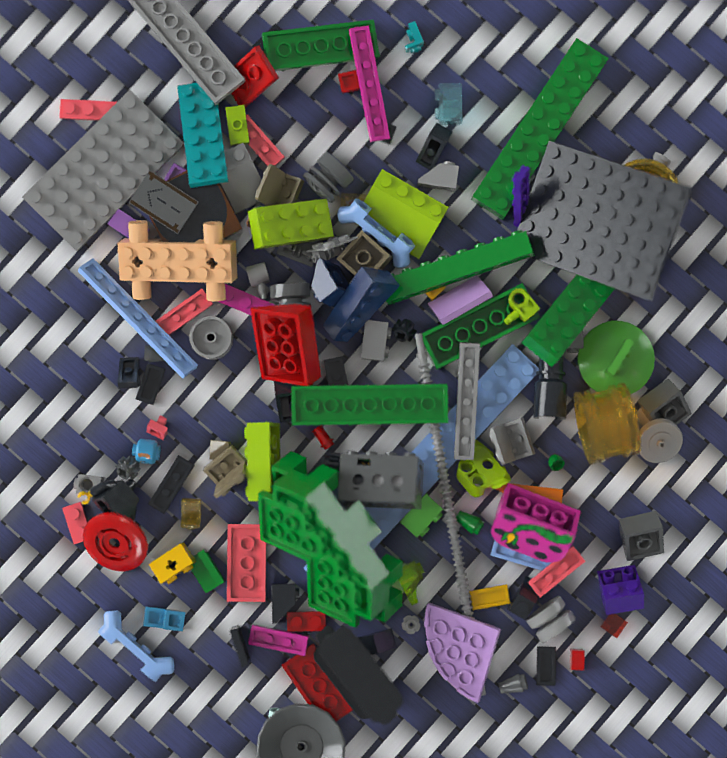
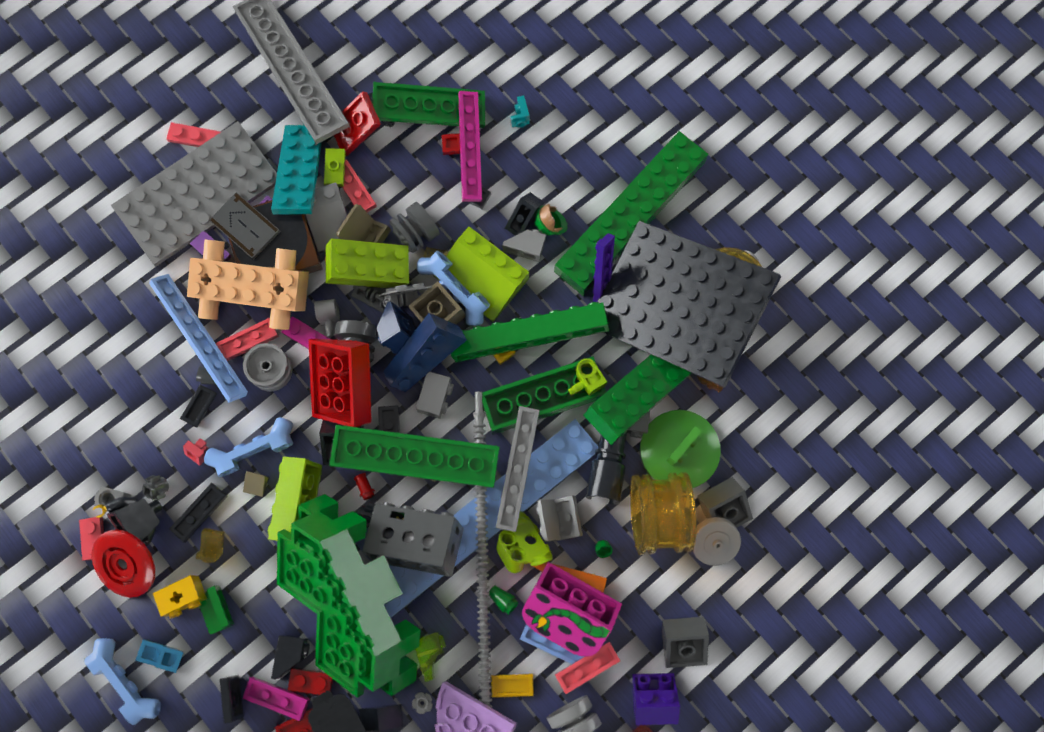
camera: 10 degrees right, 10 degrees down
black slope [117,357,141,389] -> none
dark azure head [132,439,161,464] -> none
dark tan bracket [203,445,247,498] -> none
coral plate [227,524,266,602] -> none
black gear [392,319,417,342] -> none
bright green brick [400,493,443,537] -> none
lavender tile [428,276,493,325] -> none
clear light blue brick [435,83,462,125] -> none
black slope [507,576,538,620] -> none
none -> light blue plate [204,417,293,477]
none -> piece [535,204,568,236]

